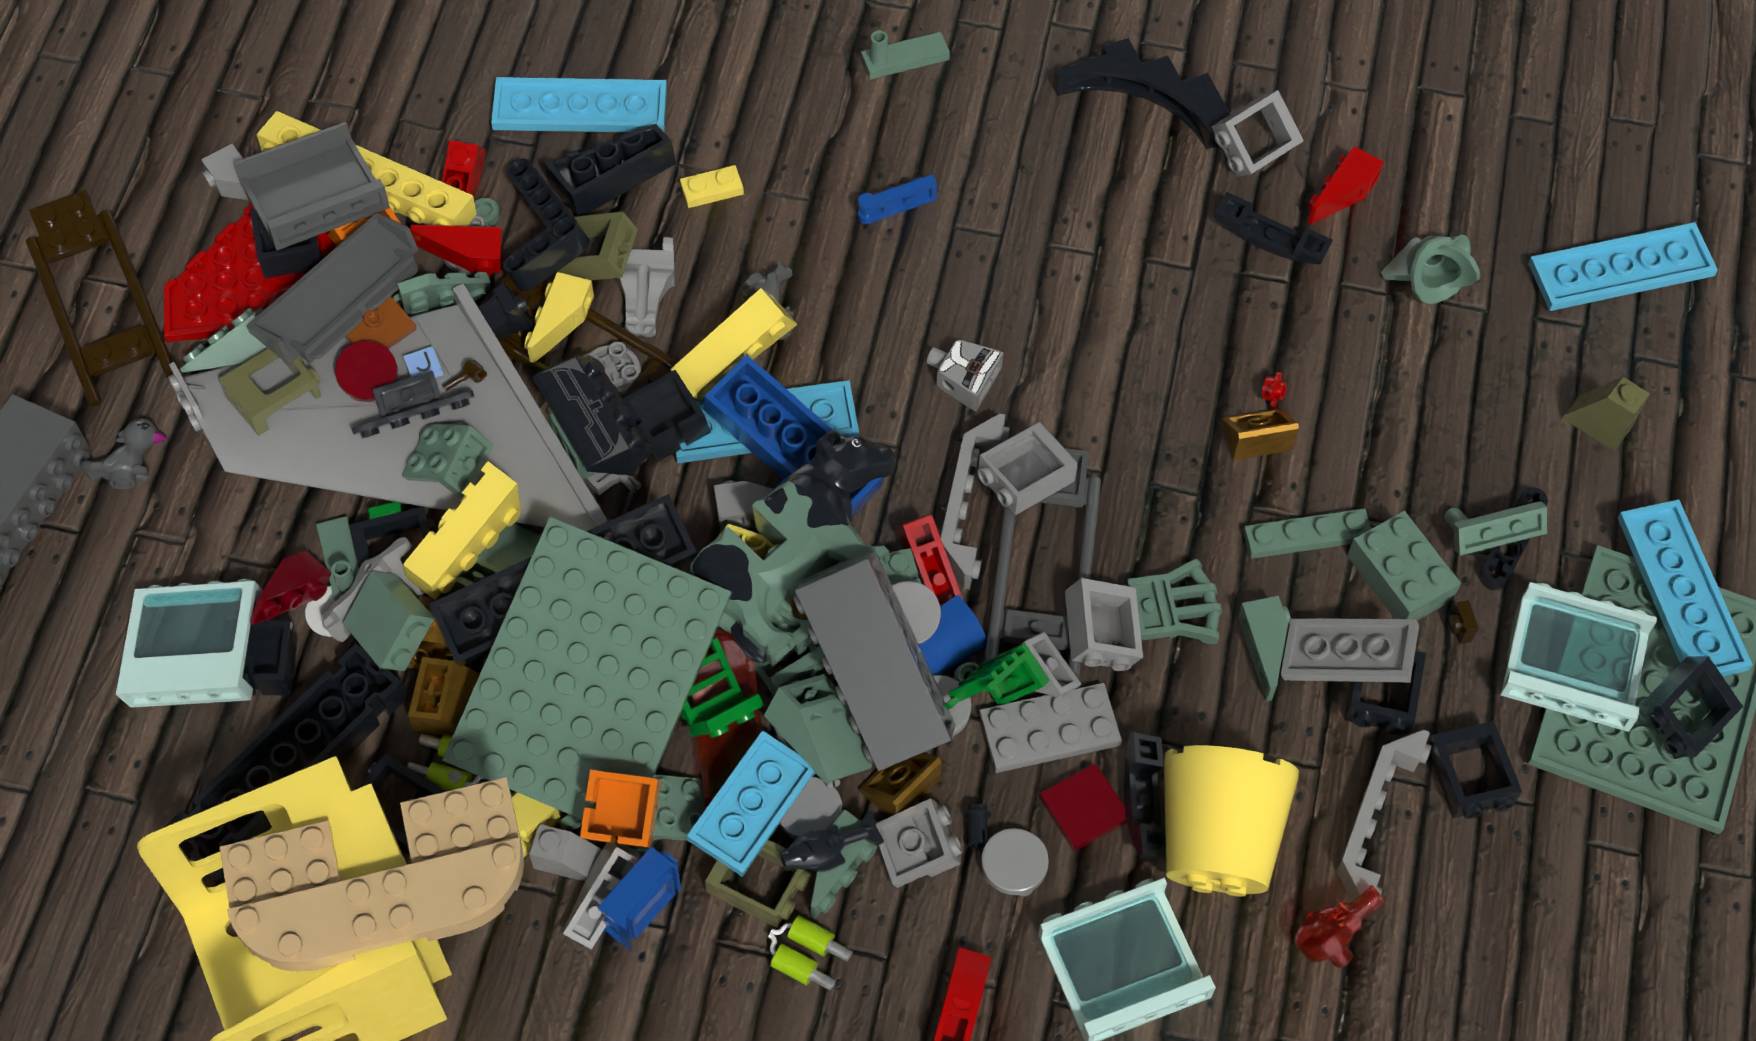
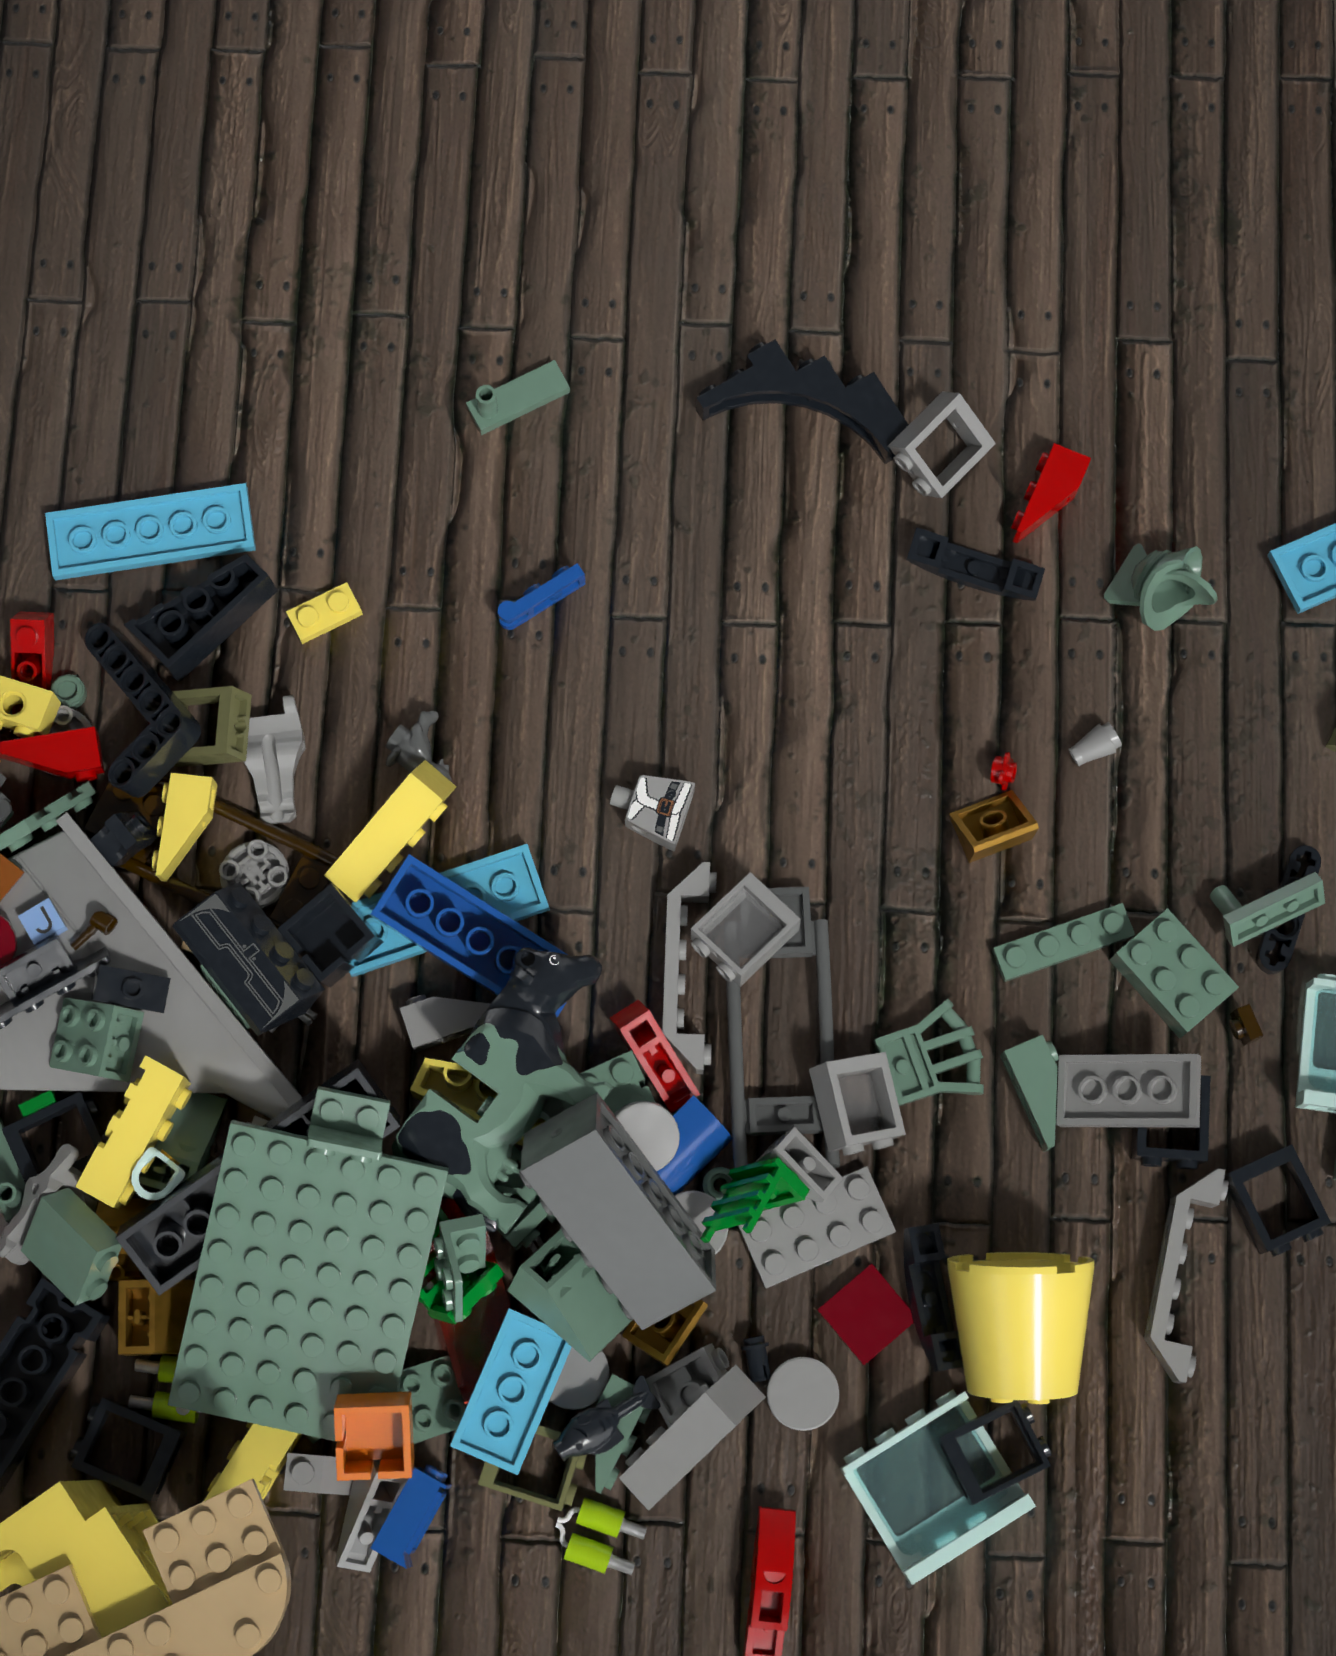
camera: 10 degrees left, 15 degrees up
clear red pin [1295,885,1386,968] -> none
none -> black plate [91,965,171,1013]
none -> light aqua piece [131,1147,185,1200]
none -> sand green bracket [306,1086,390,1163]
none -> sand green bracket [434,1214,486,1323]
none -> light grey wedge [619,1365,766,1511]
none -> black window [936,1400,1052,1505]
none -> light grey cone [1068,722,1122,767]

